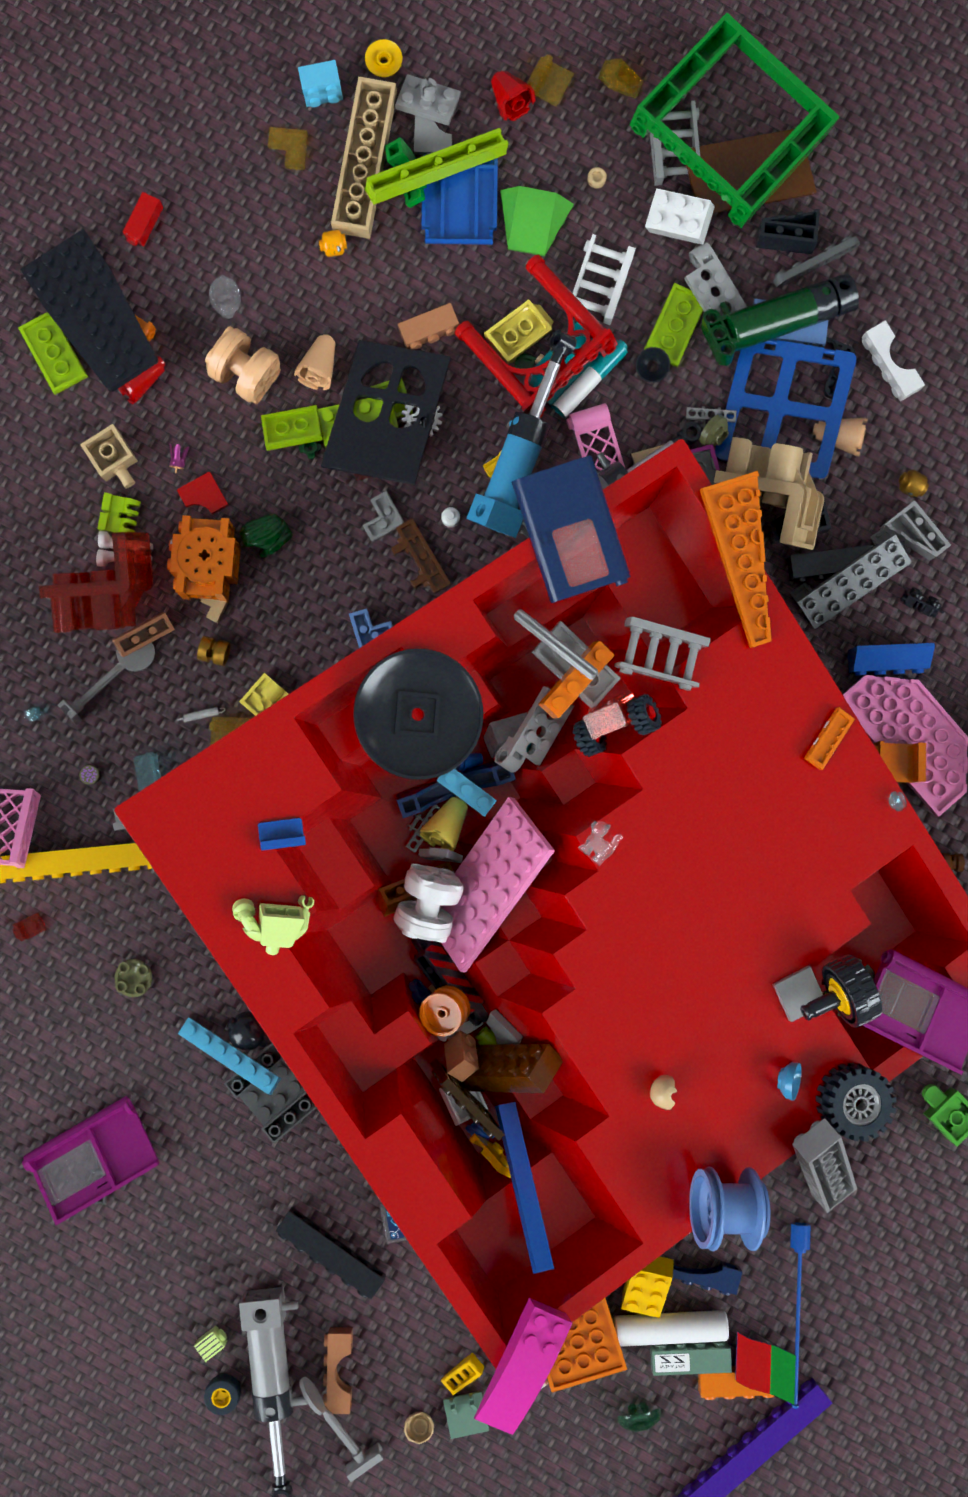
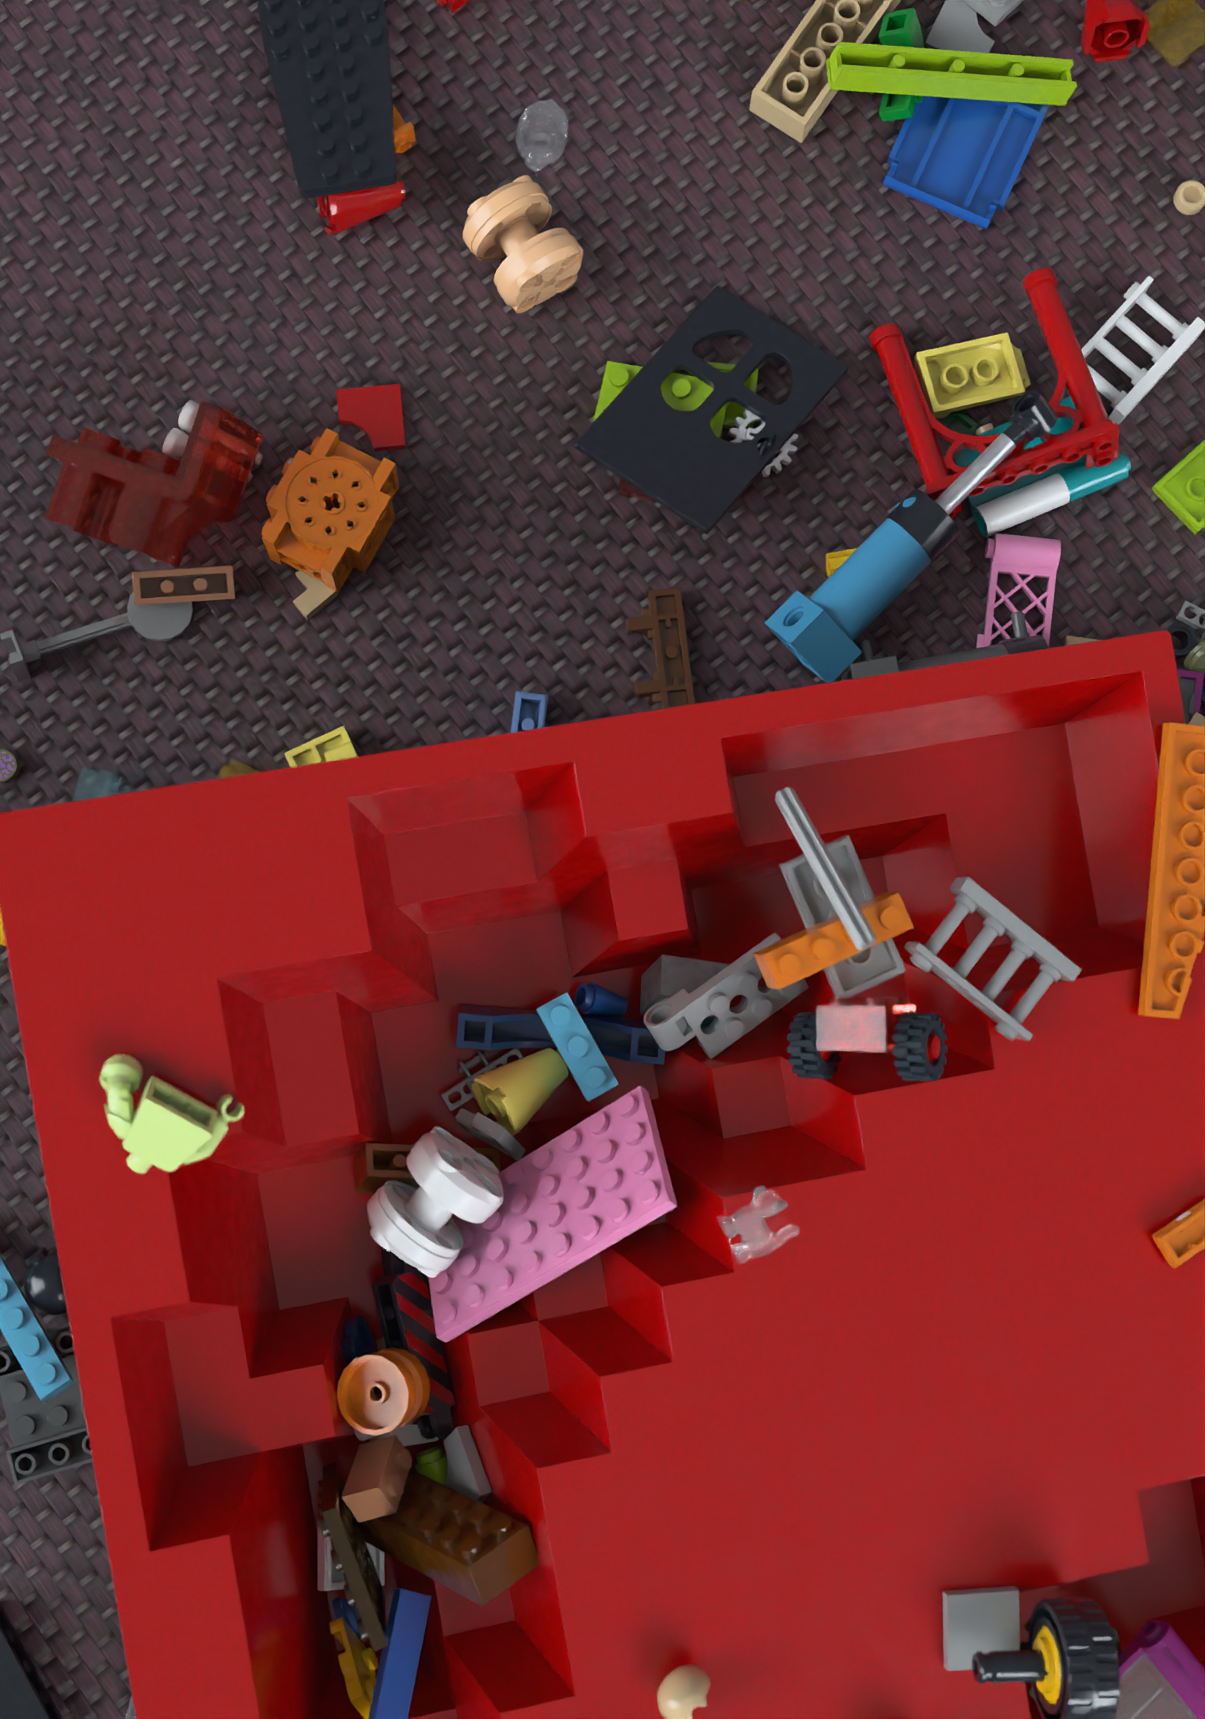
camera: 25 degrees right, 5 degrees down
lime tile [18,312,88,395] -> none
tan brick [80,424,138,489] -> none
lime legs [97,492,141,537] -> none
flat silver piece [169,444,189,473] -> none
white piece [177,707,225,723] -> none
pearl gold wheel [197,636,231,666] -> none
dark green hair [240,514,293,558] -> none
blue panel [258,818,306,850] -> none
lime tile [261,405,323,451] -> none
light nougat cone [294,334,336,390] -> none
dark green plate [299,442,322,459] -> none
light orange head [319,230,347,257] -> none
black dish [353,649,483,779] -> none
light grey tile [363,490,405,543] -> none
nougat brick [398,303,459,350] -> none
white piece [441,507,460,527] -> none
bright green wedge [500,186,574,256] -> none
dark blue piece [512,455,631,603] -> none
black piece [636,347,670,383] -> none

